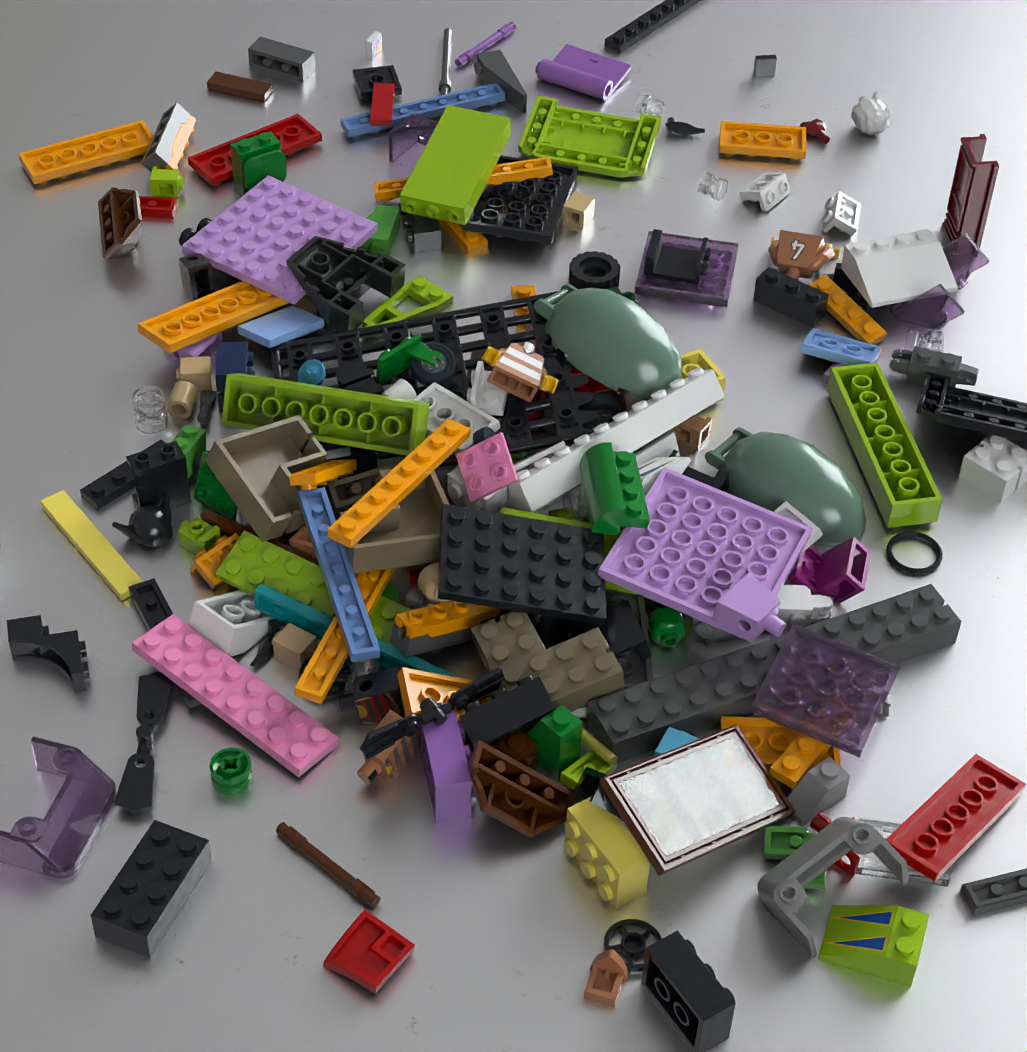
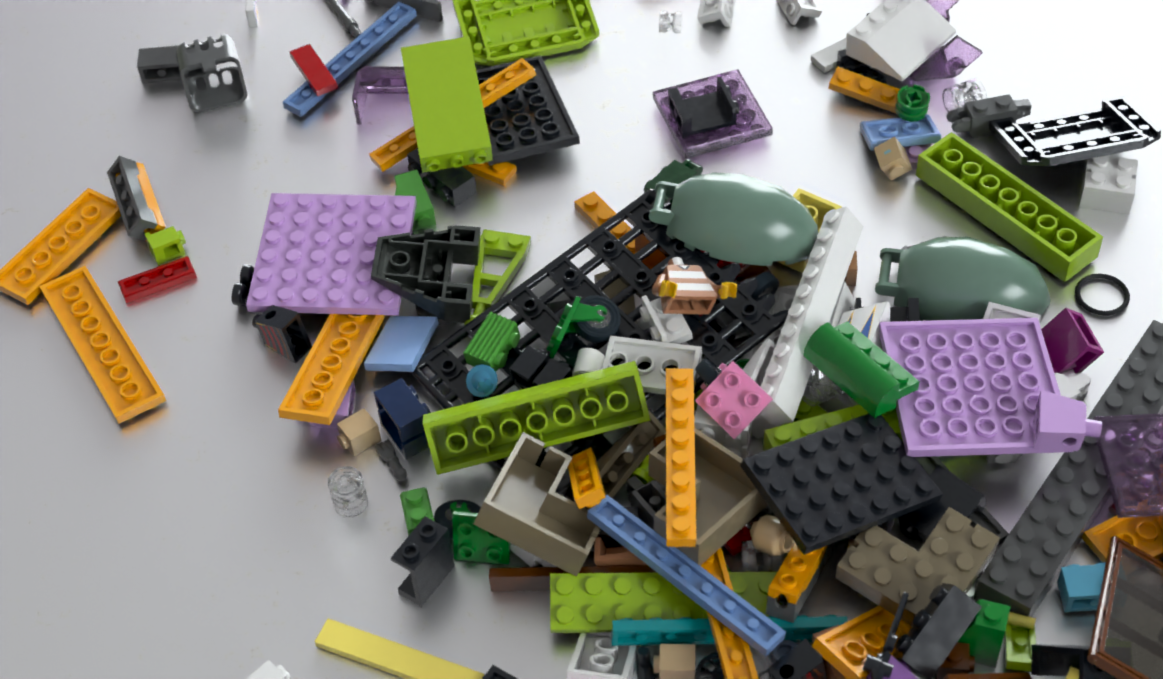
camera: 25 degrees left, 5 degrees up
black plate [80,439,167,510] -> none
reddish brown wedge [98,187,142,260] -> none
black piece [112,494,173,547] -> none
tan brick [167,381,198,419] -> none
lime brick [178,516,221,555] -> none
red plate [188,114,322,186] -> none
light orange bracket [189,533,239,589] -> none
reddish brown tile [207,71,273,101] -> none
green brick [230,131,287,197] -> none
black plate [352,65,402,100] -> none
tan brick [562,191,595,230] -> none
black tyre [569,251,620,289] -> none
green head [647,605,686,647] -> none
black brick [753,267,829,328] -> none
nougat torso [768,230,841,280] -> none
none -> light orange plate [39,266,166,424]
none -> dark grey piece [176,34,247,112]
none -> bright green brick [463,312,520,372]
none -> tan brick [874,136,912,181]
none -> green wheel [895,84,930,122]

